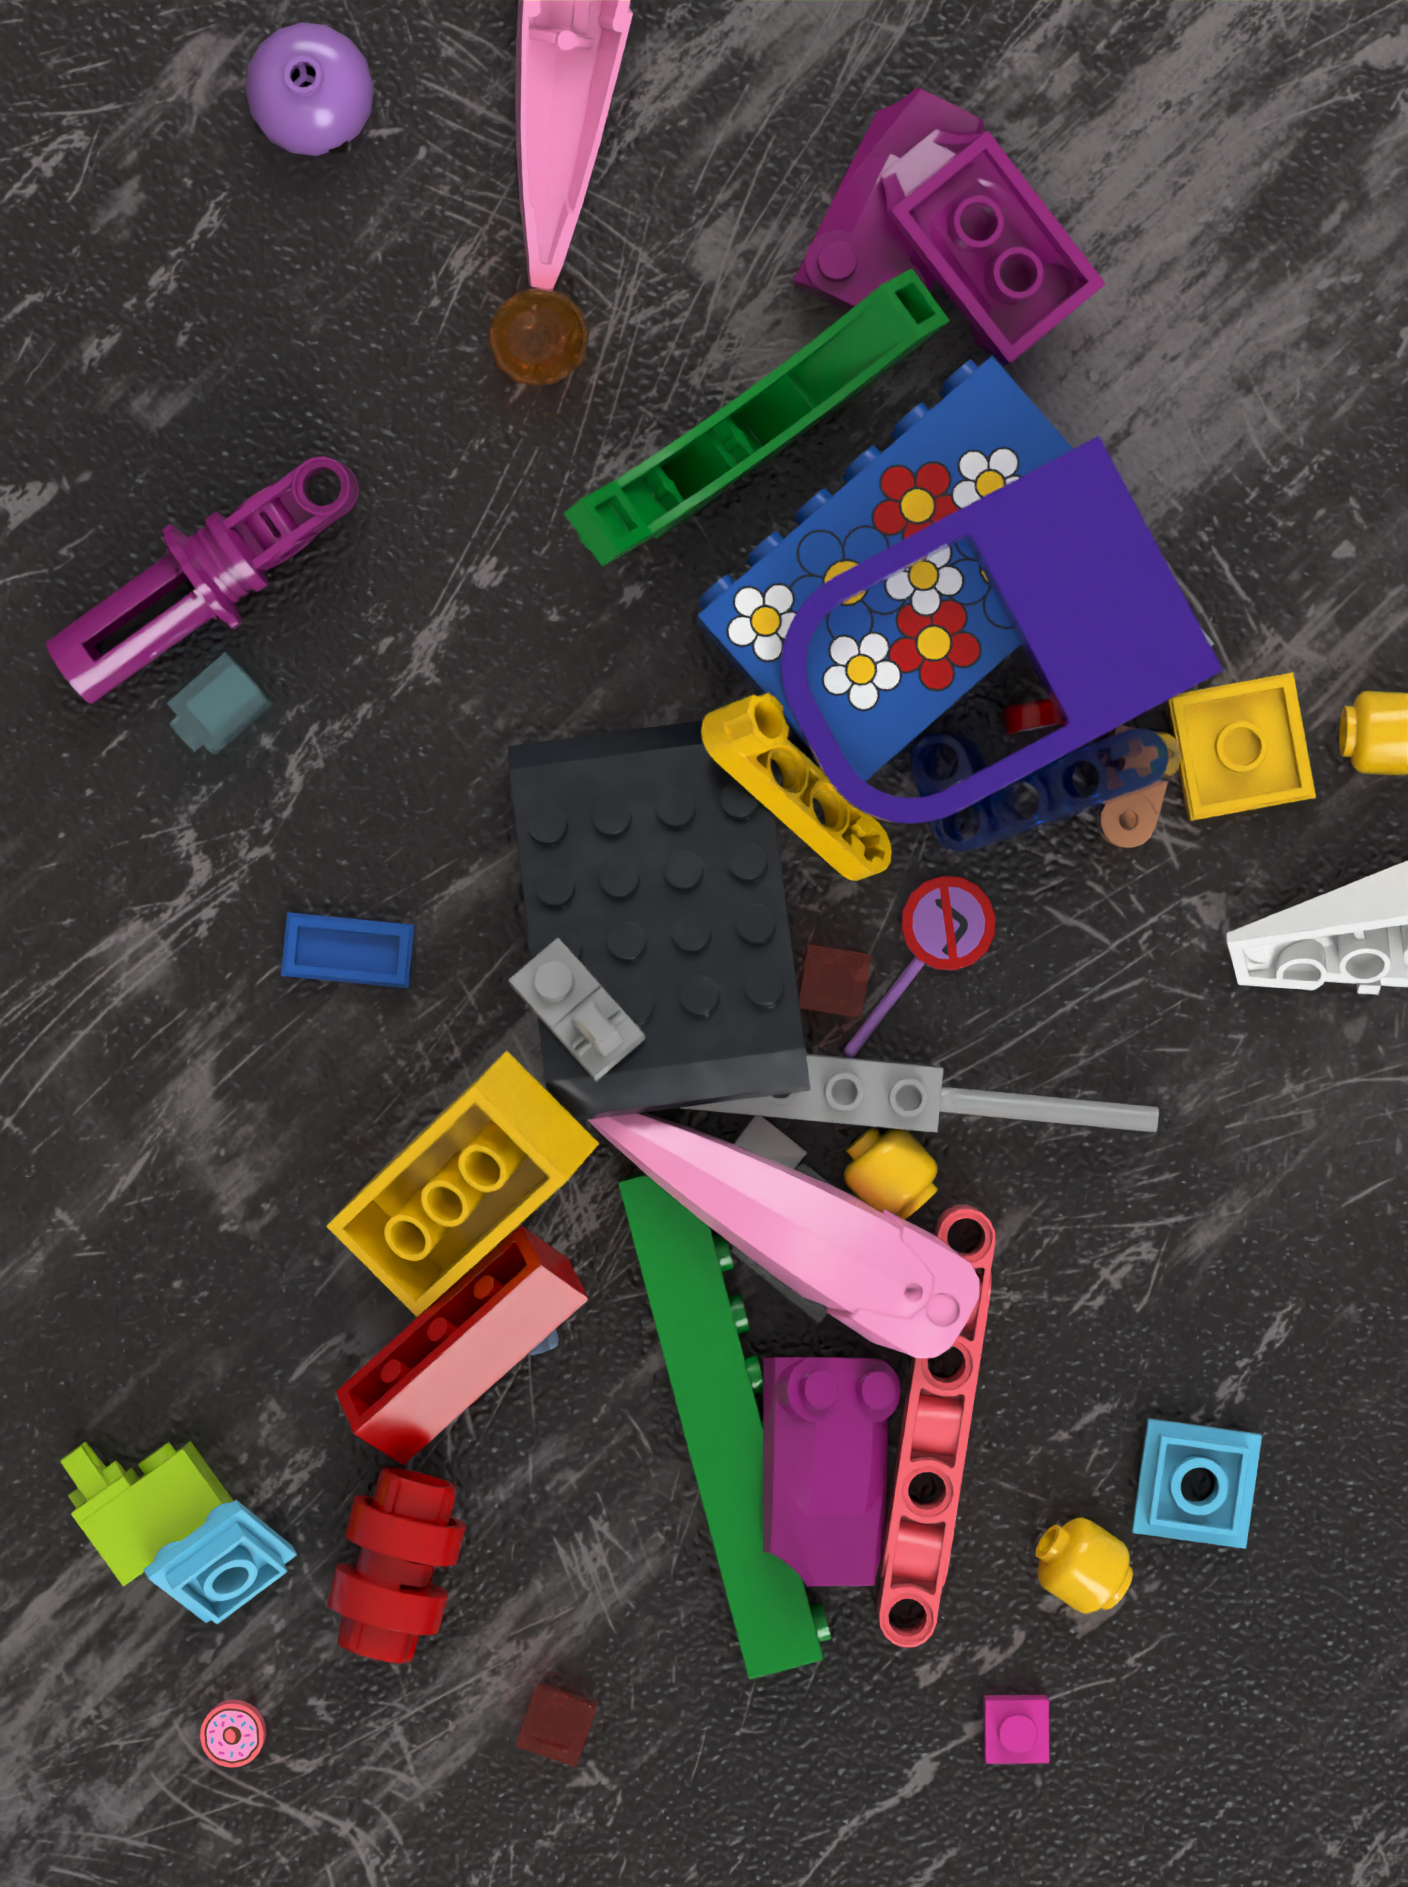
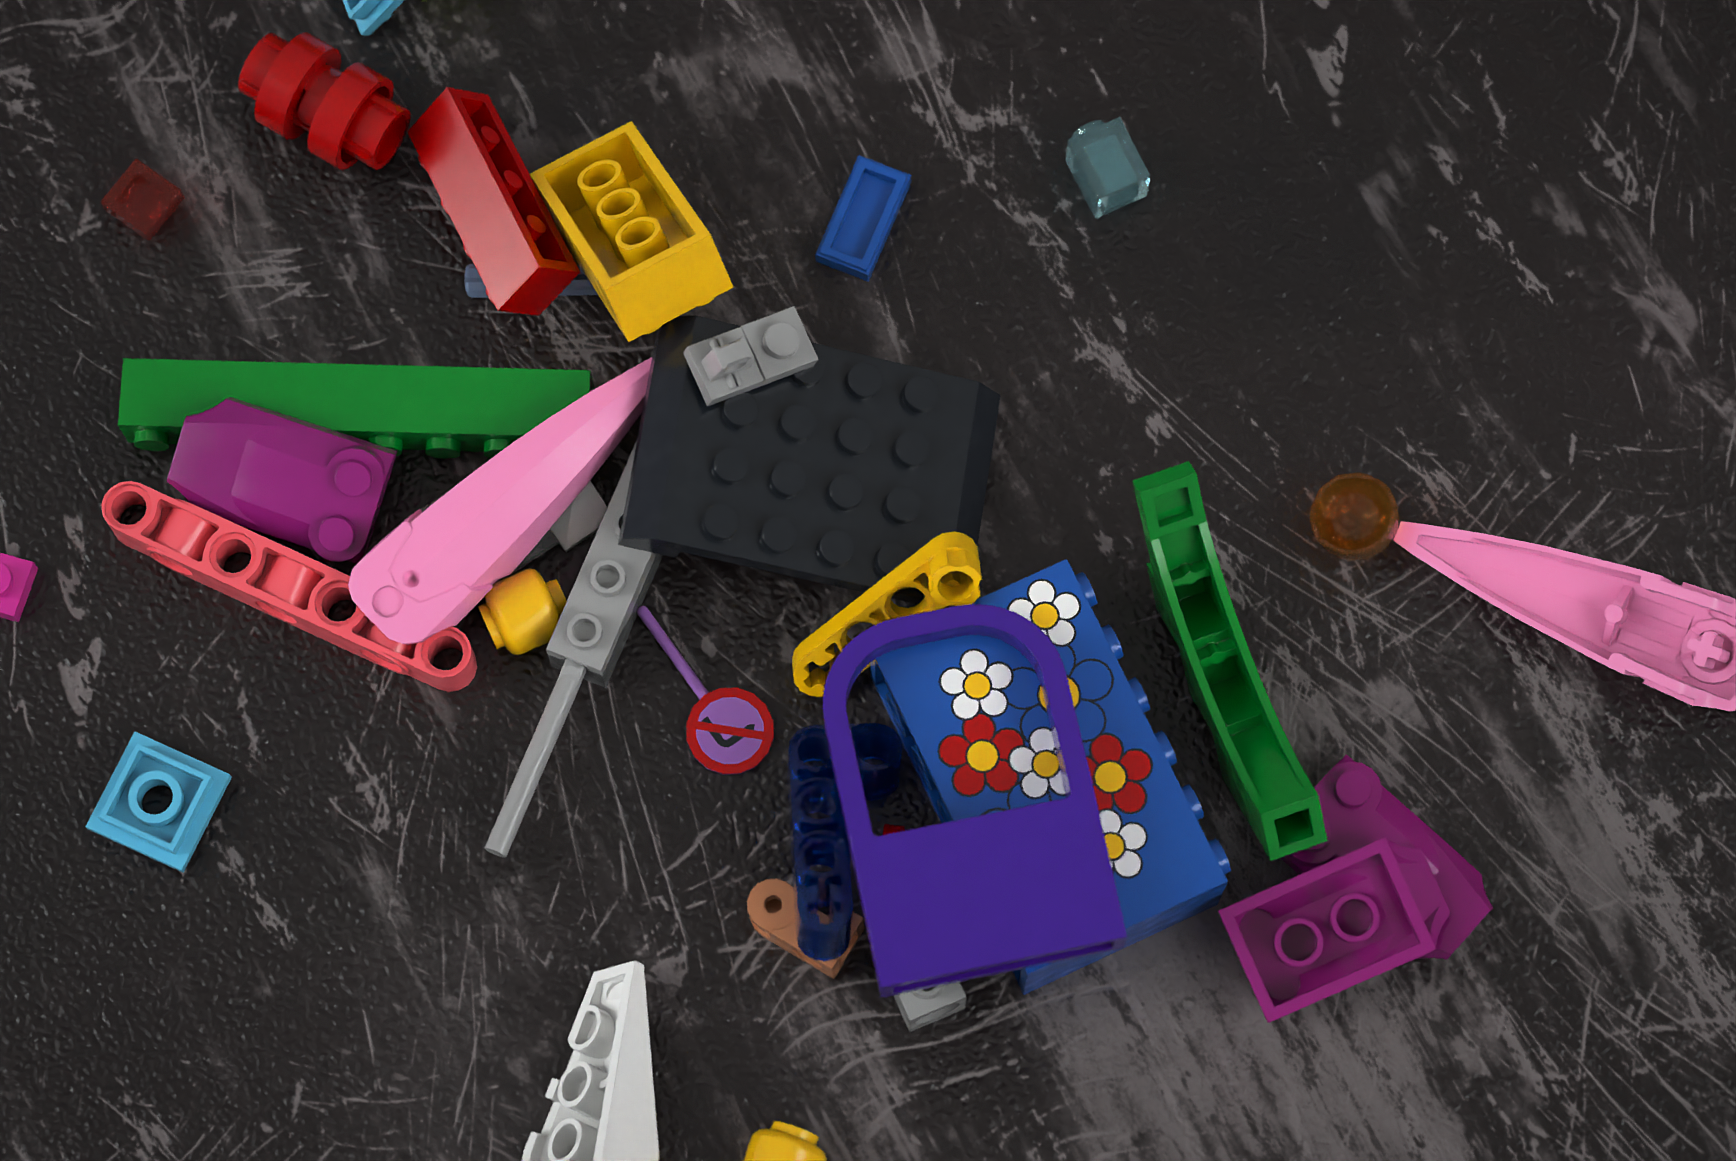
camera: 110 degrees right, 15 degrees down
magenta piece [46,457,359,704] -> none
medium lavender cylinder [245,22,374,156] -> none
clear red plate [799,944,871,1018] -> none
yellow head [1035,1517,1133,1614] -> none
yellow tile [1166,672,1316,821] -> none

